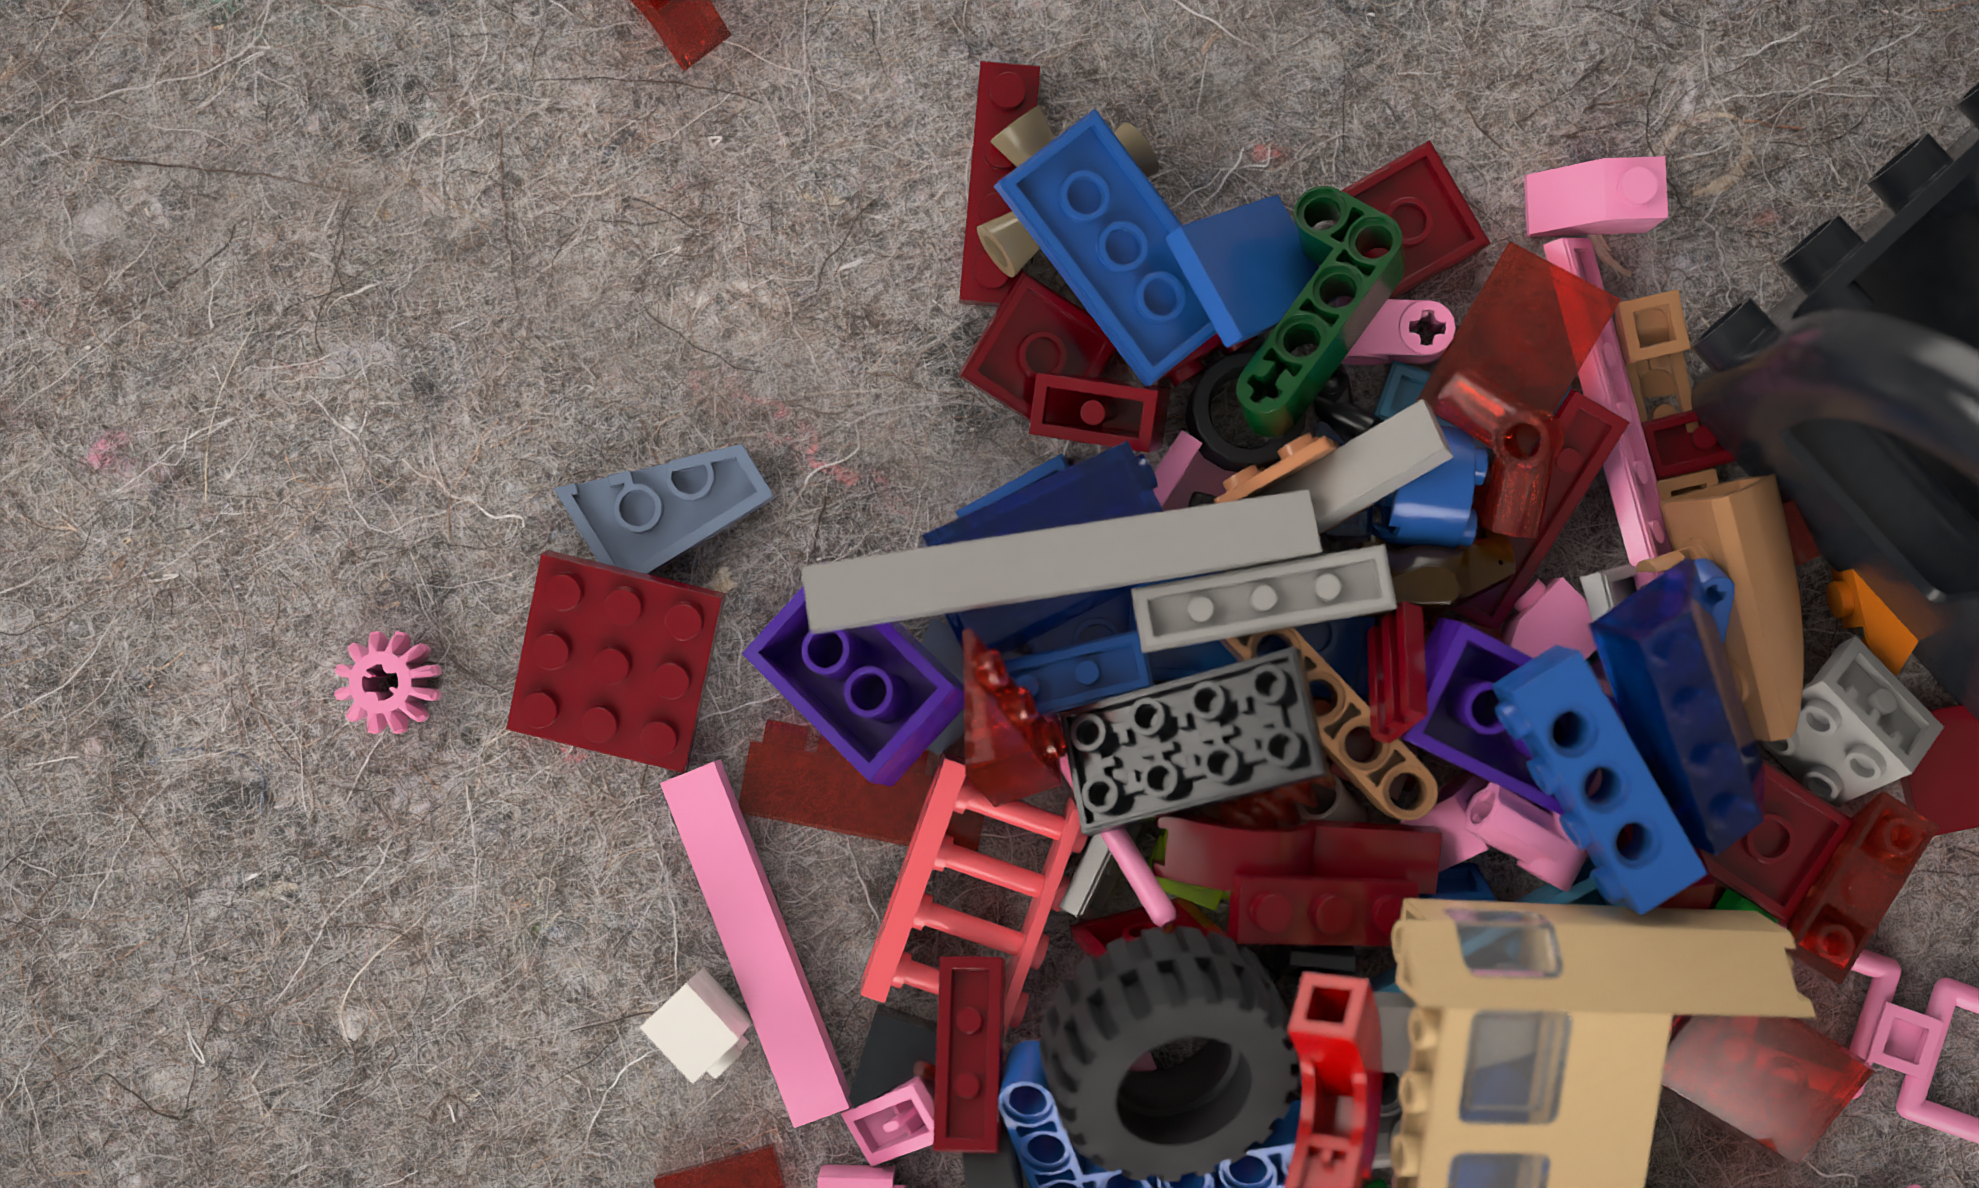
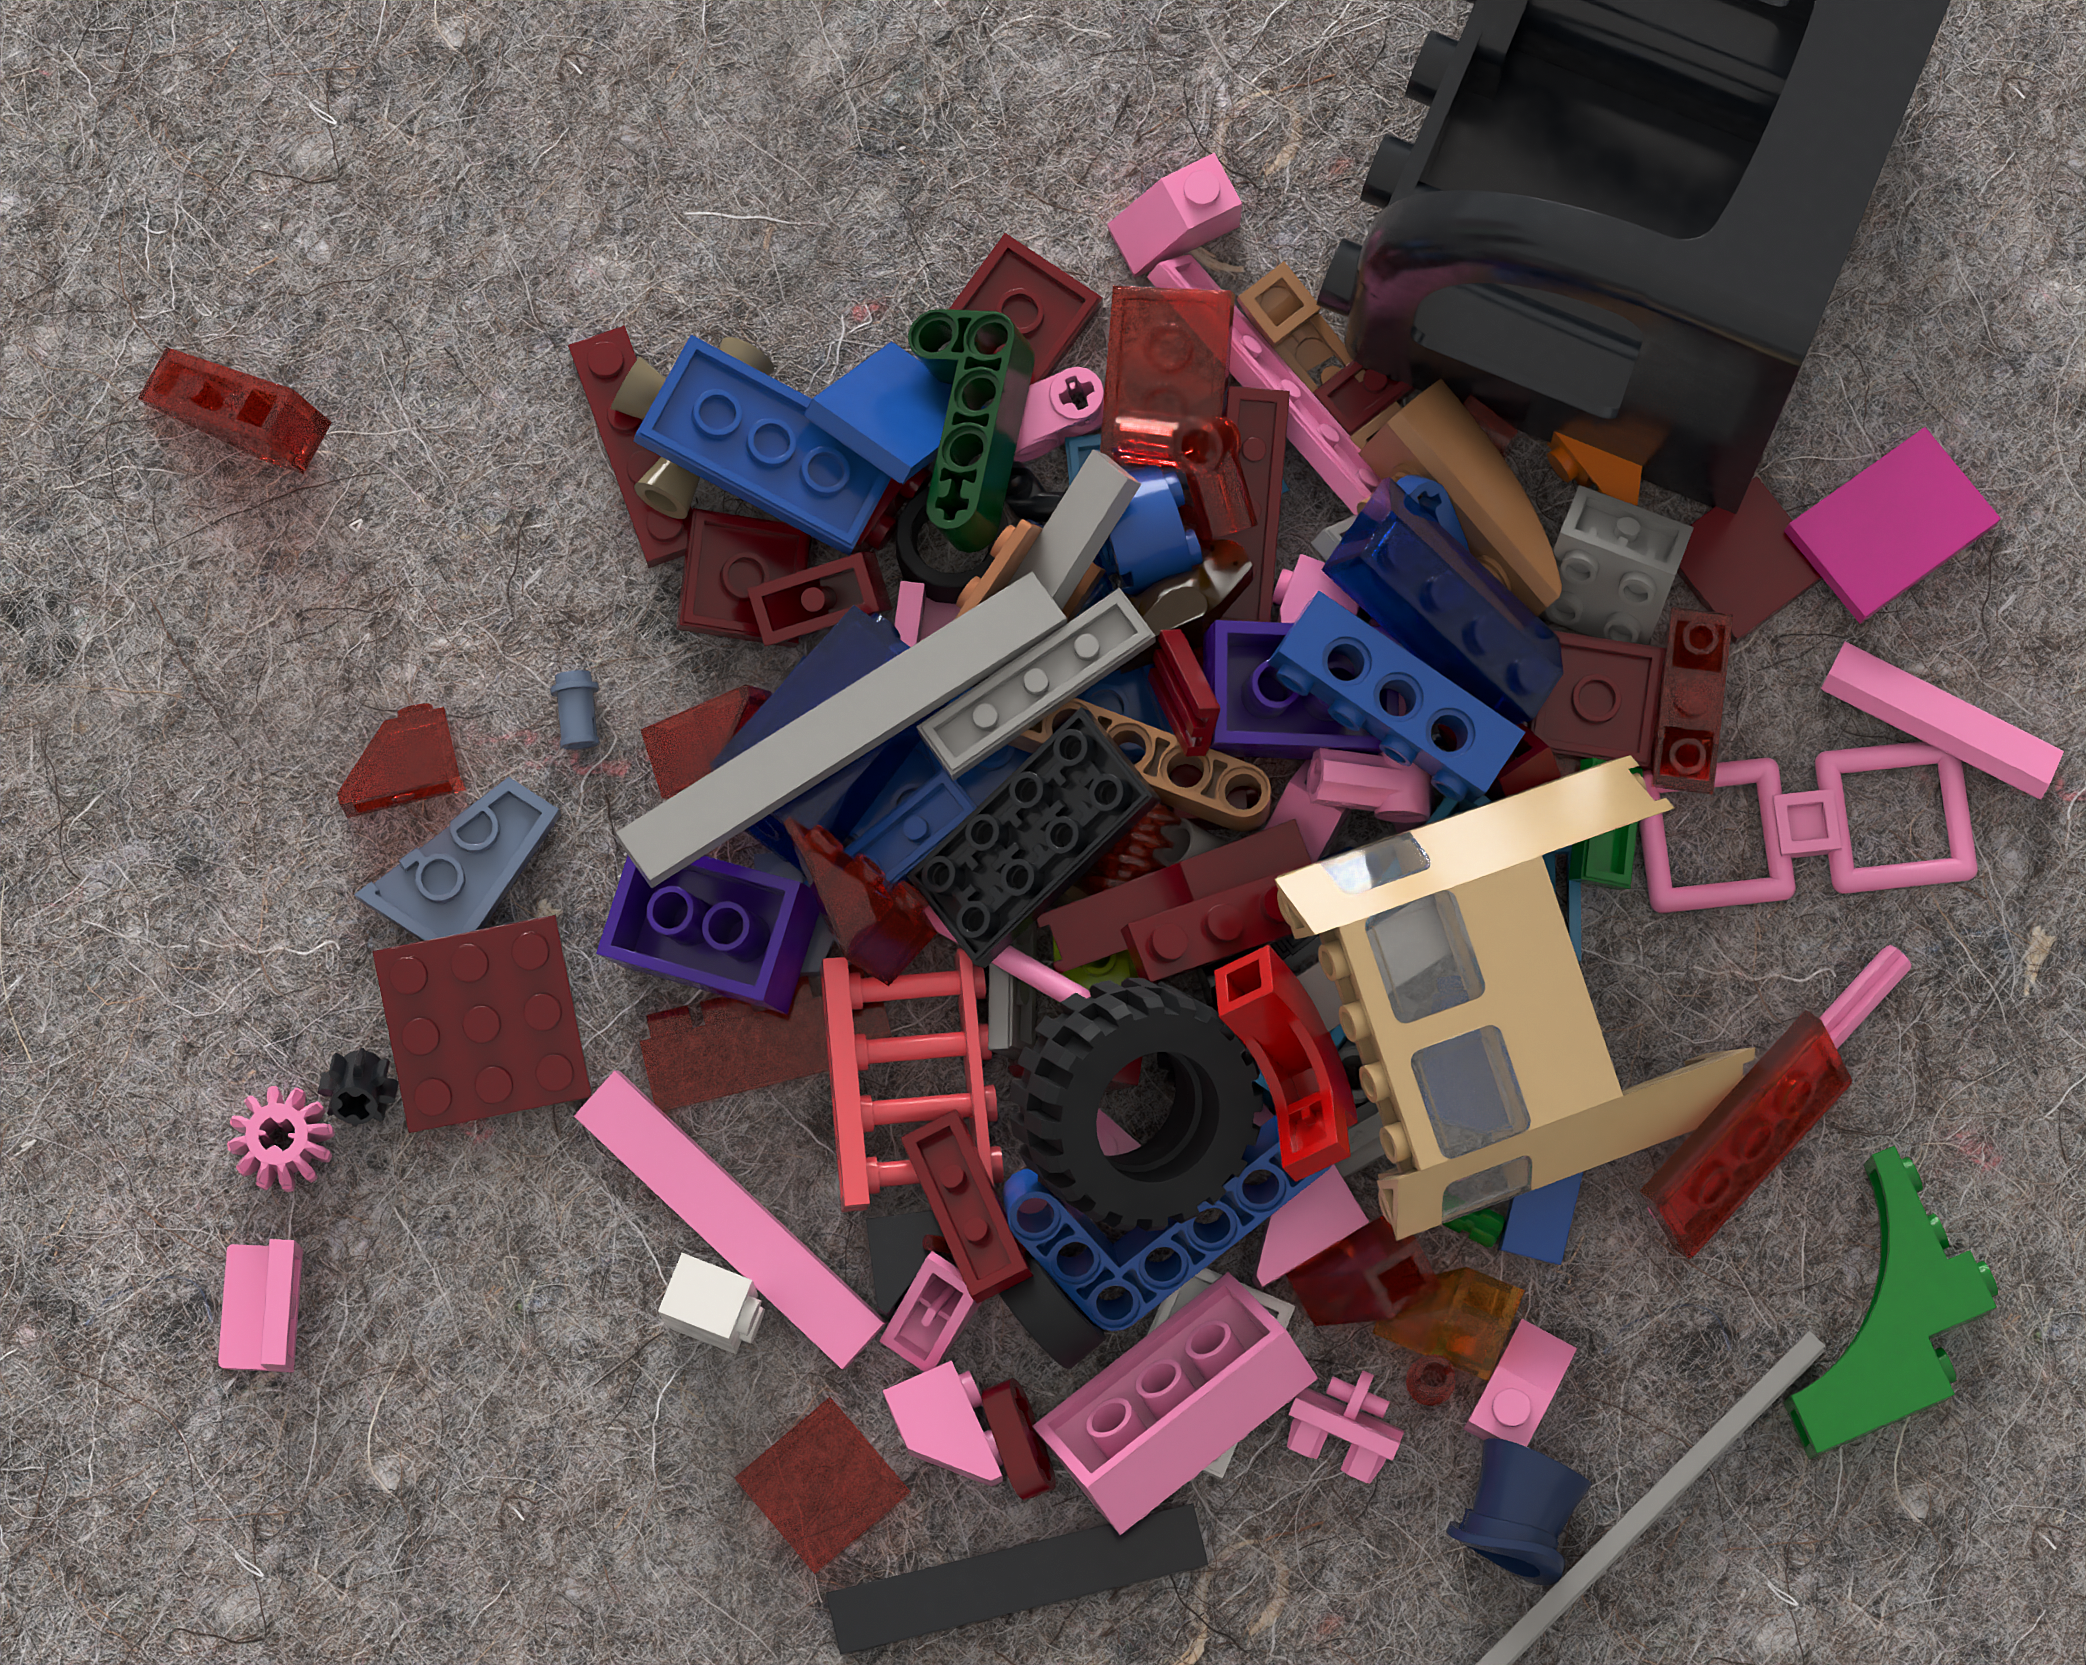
camera: 25 degrees left, 10 degrees down
clear red tile [1661,1014,1875,1165] -> none
none -> bright pink panel [218,1239,303,1372]
none -> black gear [318,1048,399,1127]
none -> clear red slope [337,703,466,818]
none -> sand blue pin [550,670,600,750]
none -> clear red slope [640,684,775,799]

